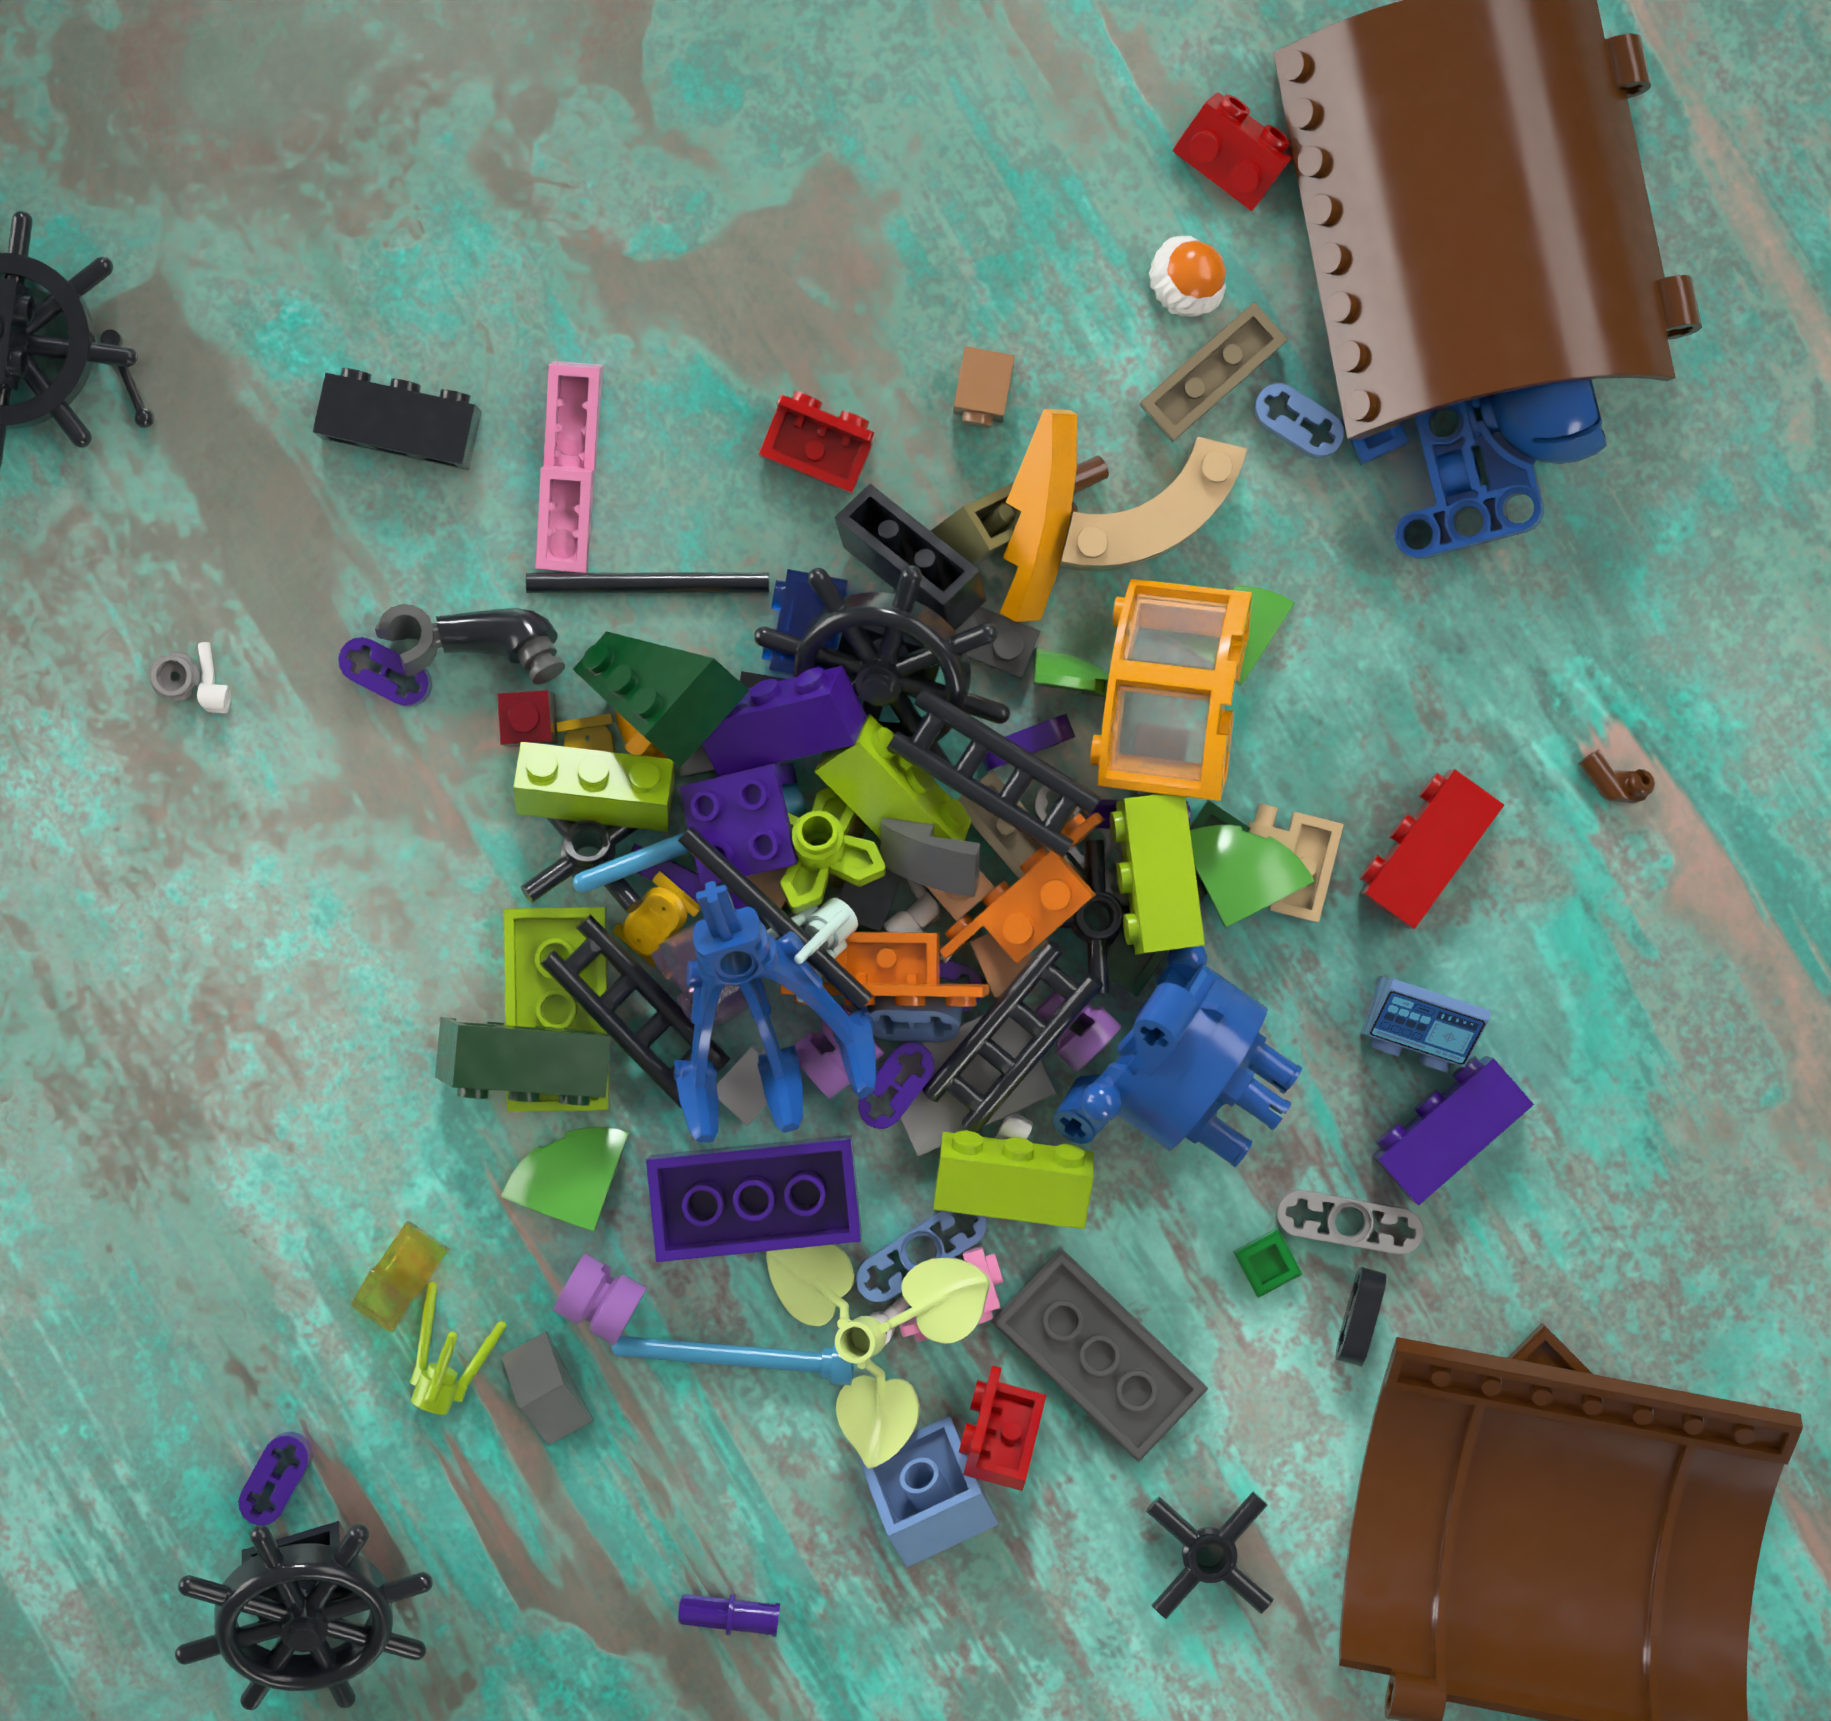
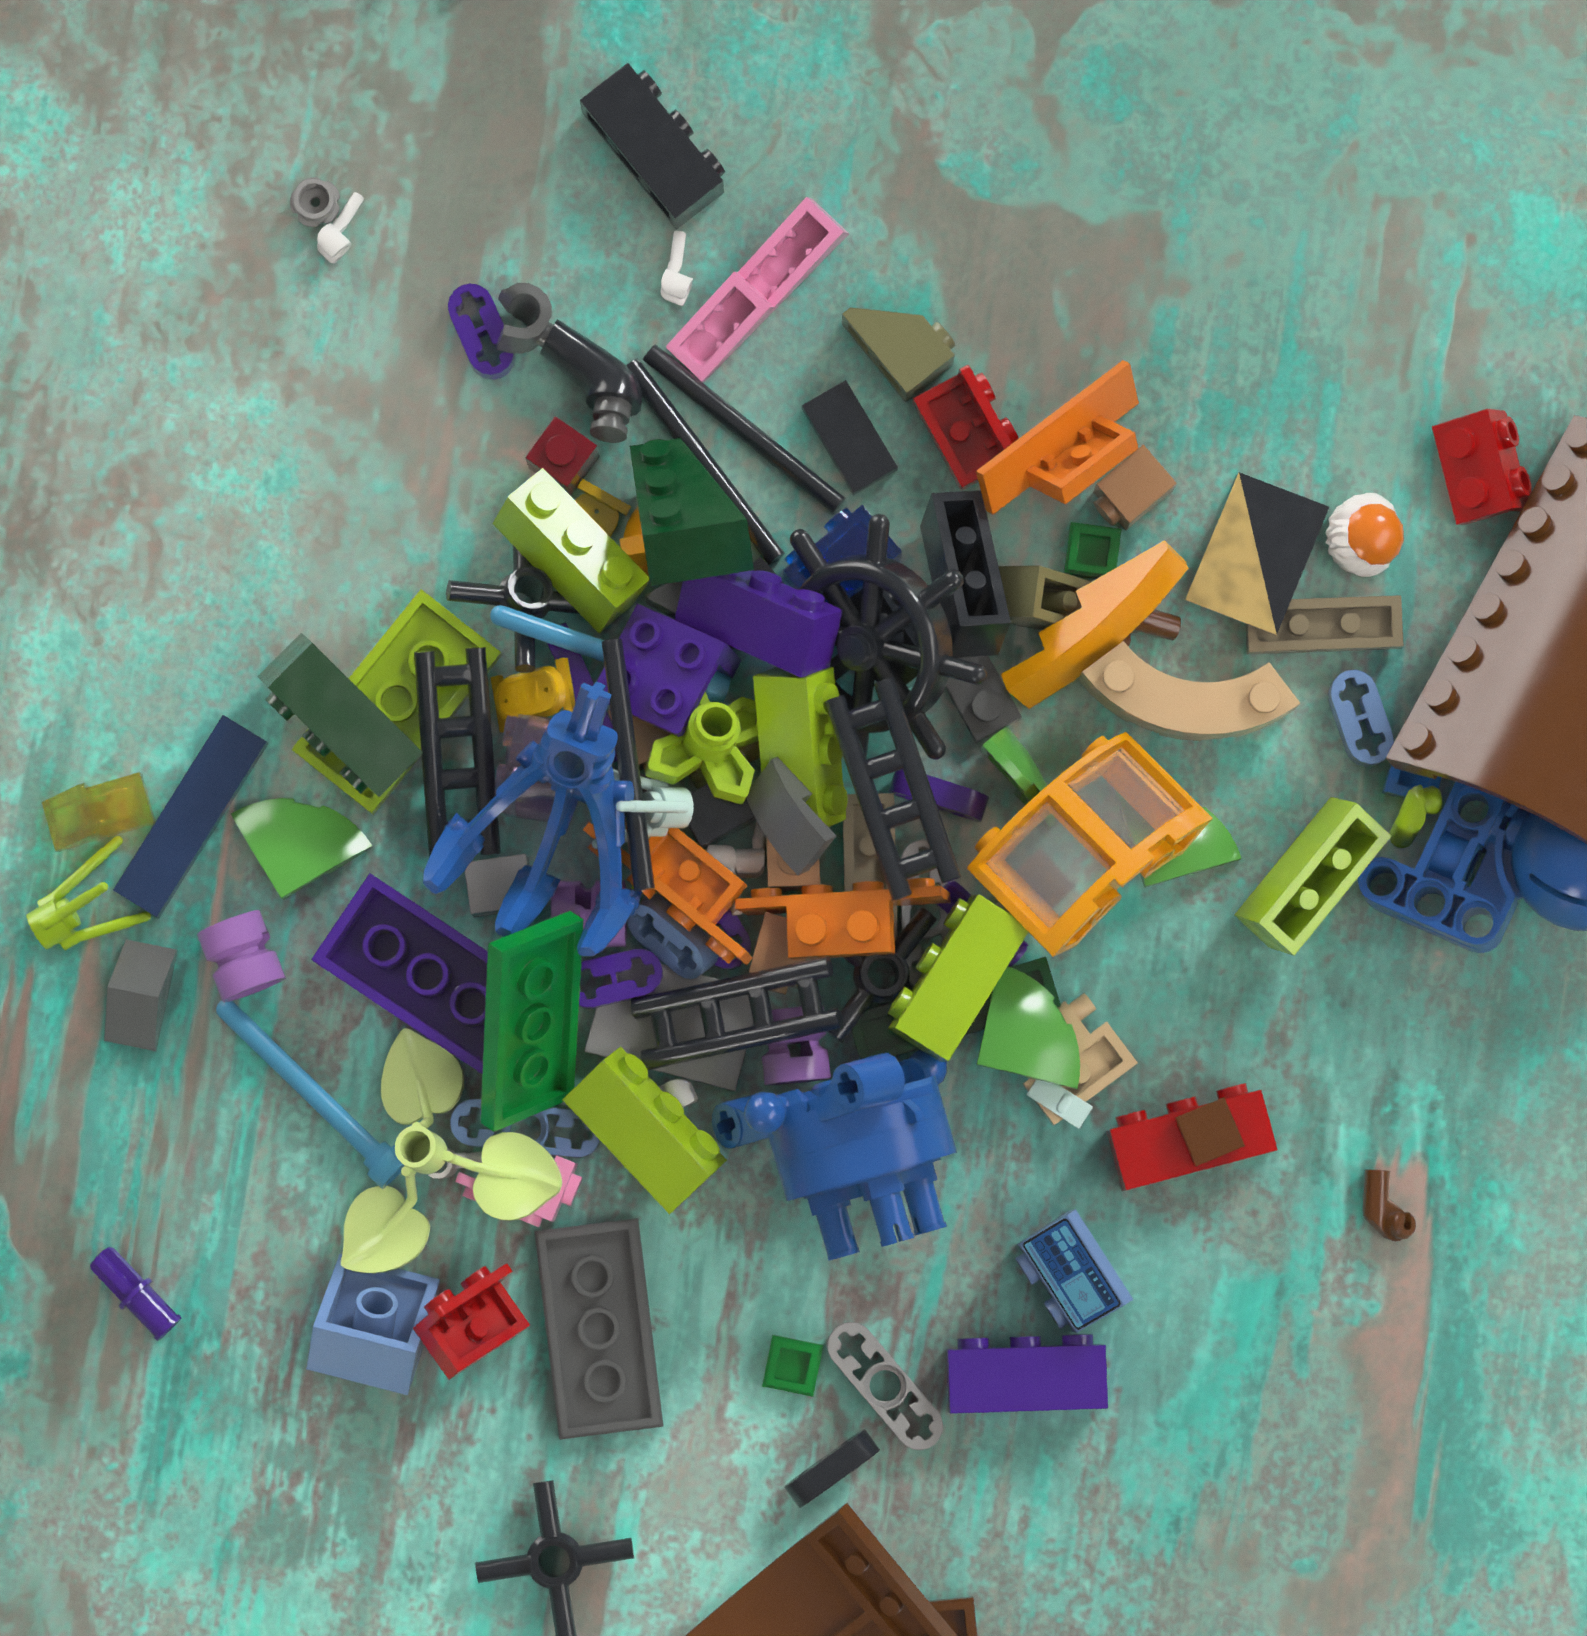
camera: 35 degrees right, 5 degrees down
none -> dark blue tile [113,715,269,918]
none -> green plate [480,911,584,1132]
none -> black axle [626,358,785,565]
none -> white hand [660,231,693,306]
none -> black tile [802,380,898,496]
none -> olive slope [842,307,956,403]
none -> orange bracket [976,360,1139,515]
none -> light aqua piece [1027,1080,1093,1129]
none -> green tile [1063,522,1122,579]
none -> reddish brown tile [1174,1097,1245,1166]
none -> sticker [1185,472,1330,635]
none -> lime brick [1234,797,1392,956]
none -> lime arm [1389,785,1442,848]

